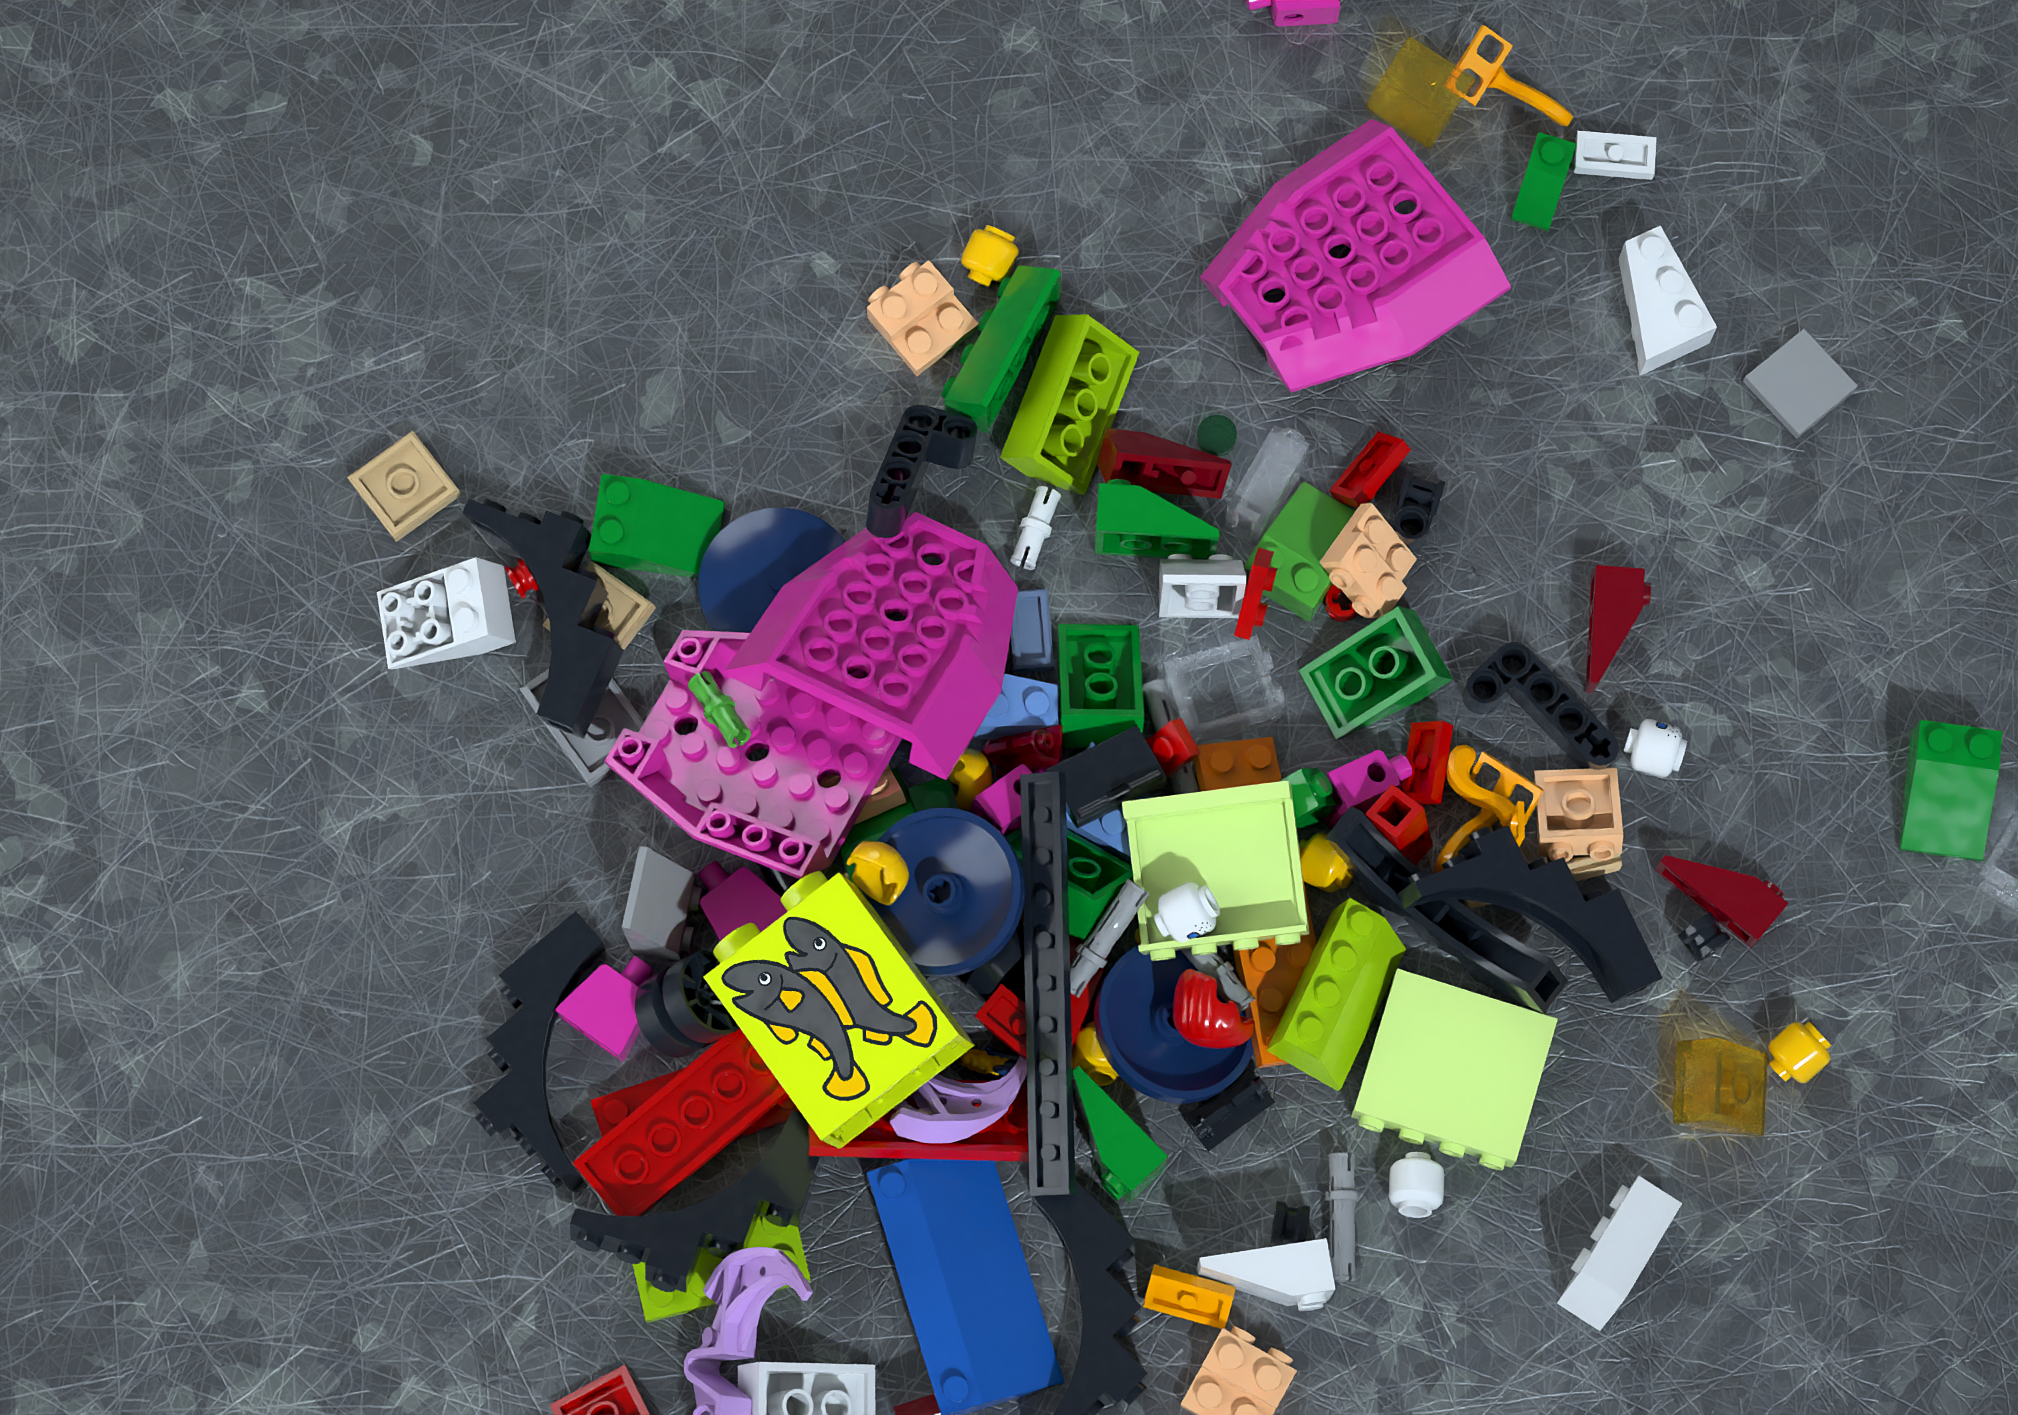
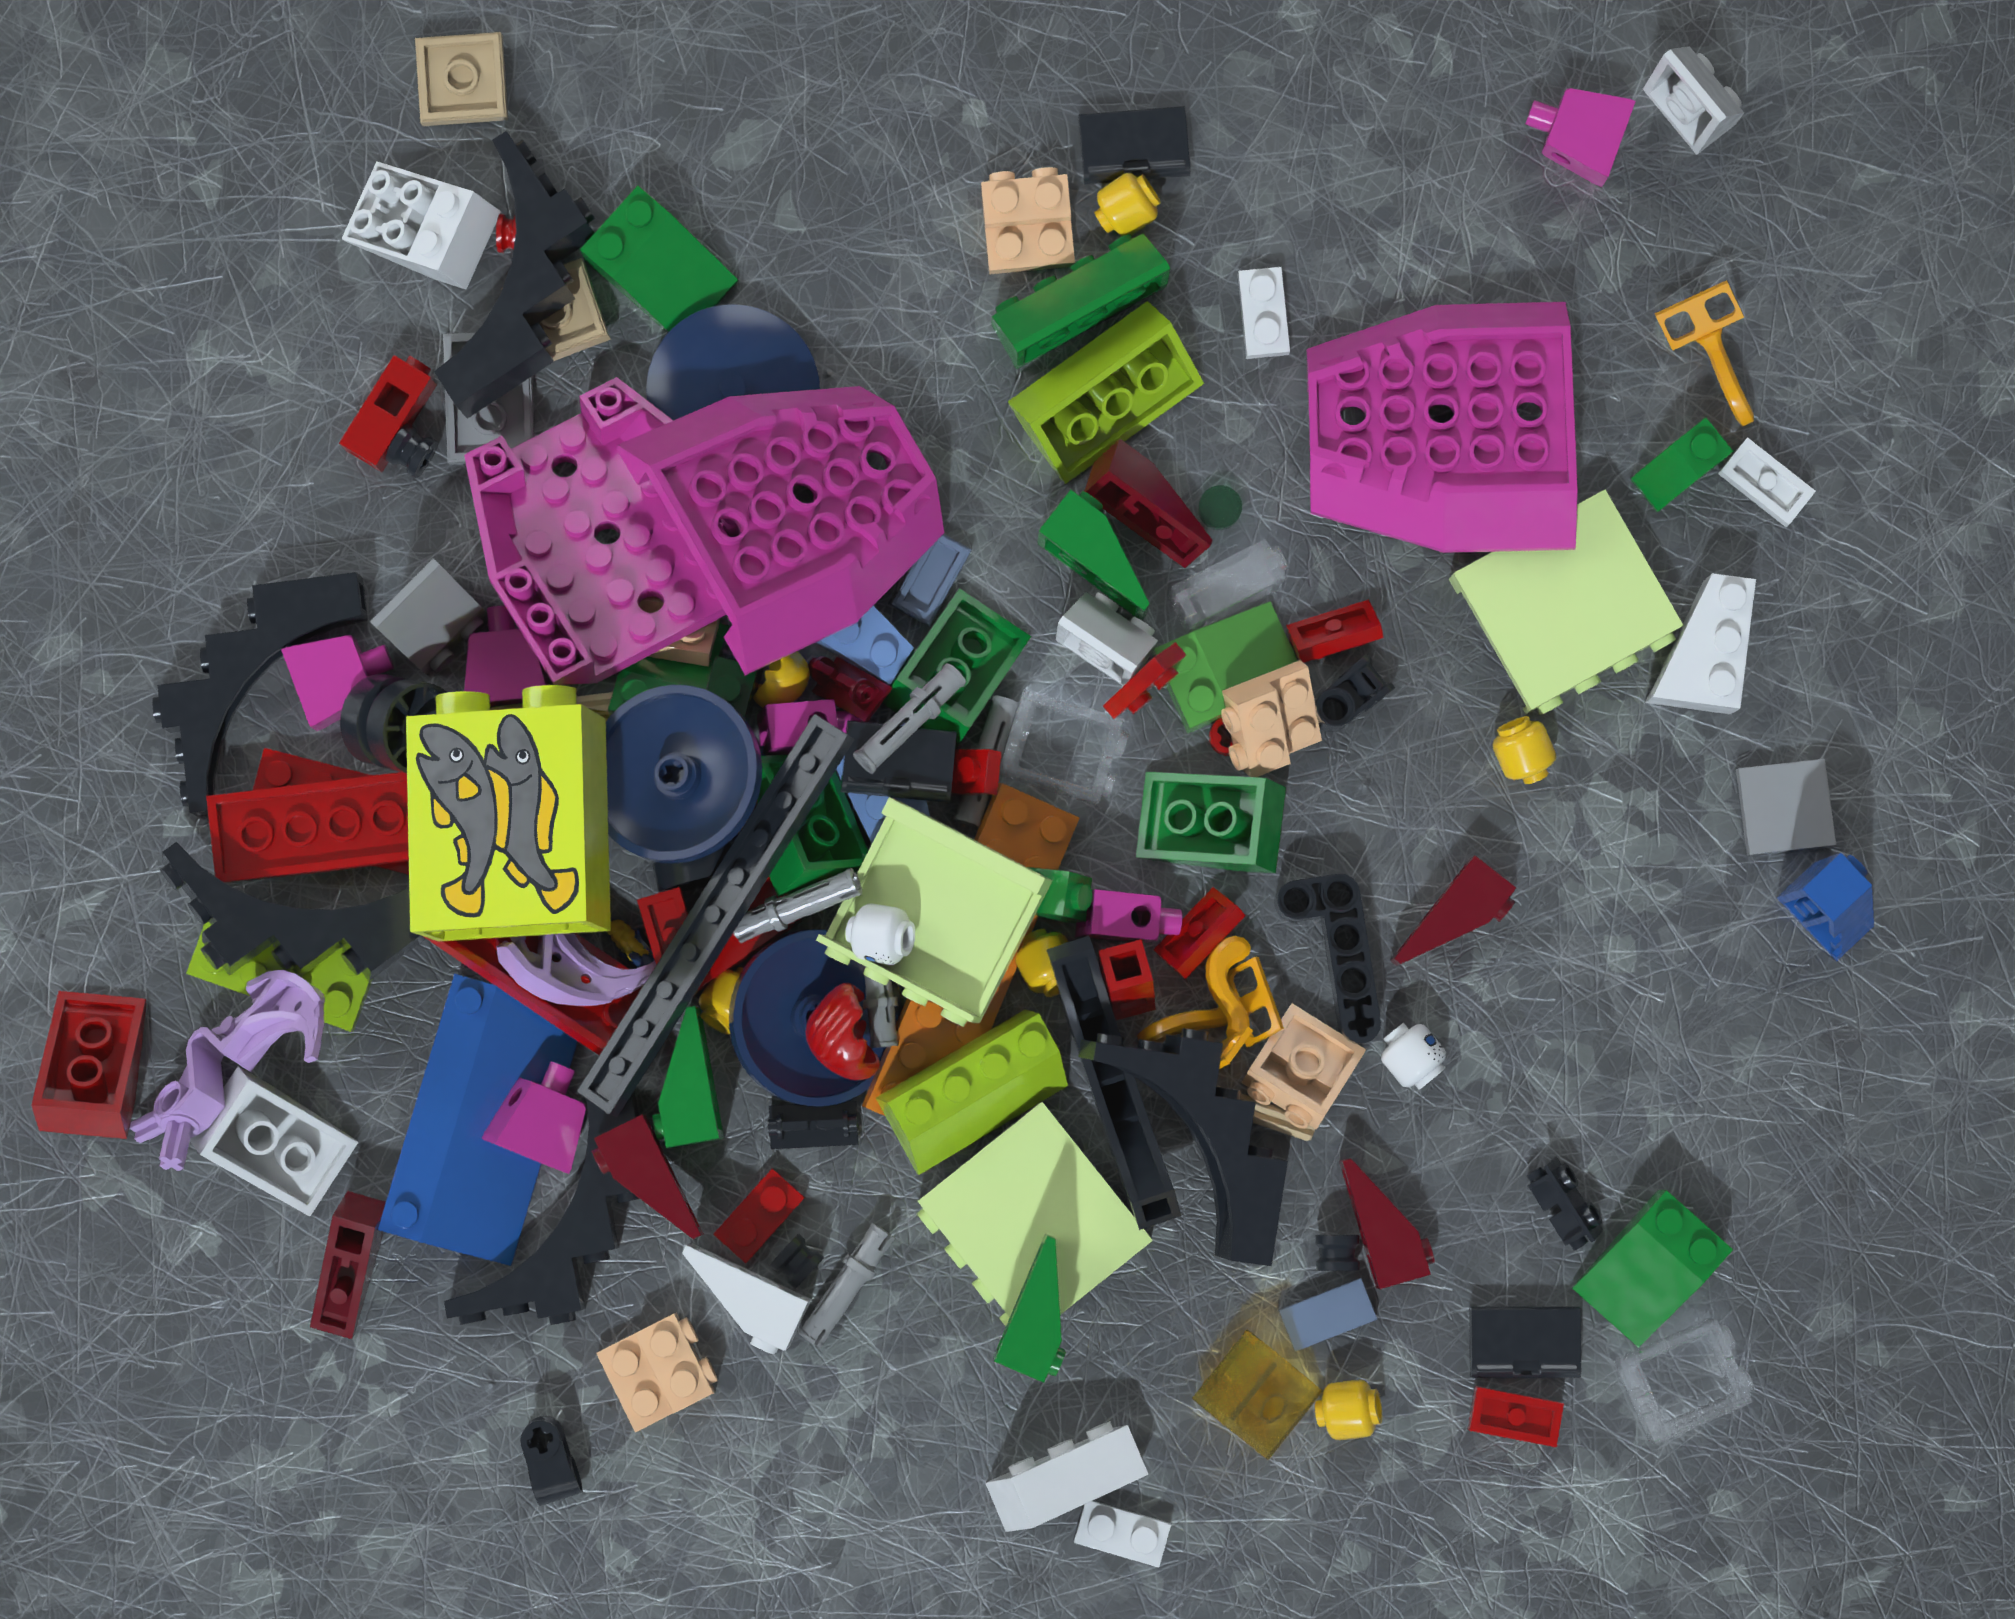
camera: 30 degrees right, 10 degrees up
bright green pin [688,671,751,748] -> none
yellow hair [847,841,909,905] -> none
black beam [866,404,978,538] -> none
white pin [1010,486,1061,570] -> none
light orange plate [1143,1264,1236,1329] -> none
clear yellow slope [1365,36,1475,150] -> none
white head [1389,1152,1445,1218] -> none
none -> red brick [339,355,437,473]
none -> black wheel [385,423,438,478]
none -> dark pink torso [482,1061,586,1174]
none -> dark red slope [592,1114,704,1239]
none -> red plate [713,1168,805,1264]
none -> light grey pin [853,663,966,774]
none -> green slope [993,1233,1066,1383]
none -> white plate [1074,1500,1171,1567]
none -> black piece [1078,106,1190,185]
none -> white plate [1237,267,1290,359]
none -> sand blue tile [1278,1278,1377,1352]
none -> yellowish green panel [1449,489,1683,716]
none -> red plate [1467,1386,1564,1447]
none -> black piece [1469,1306,1581,1378]
none -> yellow head [1492,716,1557,784]
none -> black hinge [1526,1156,1604,1251]
none -> blue wedge [1777,853,1874,962]

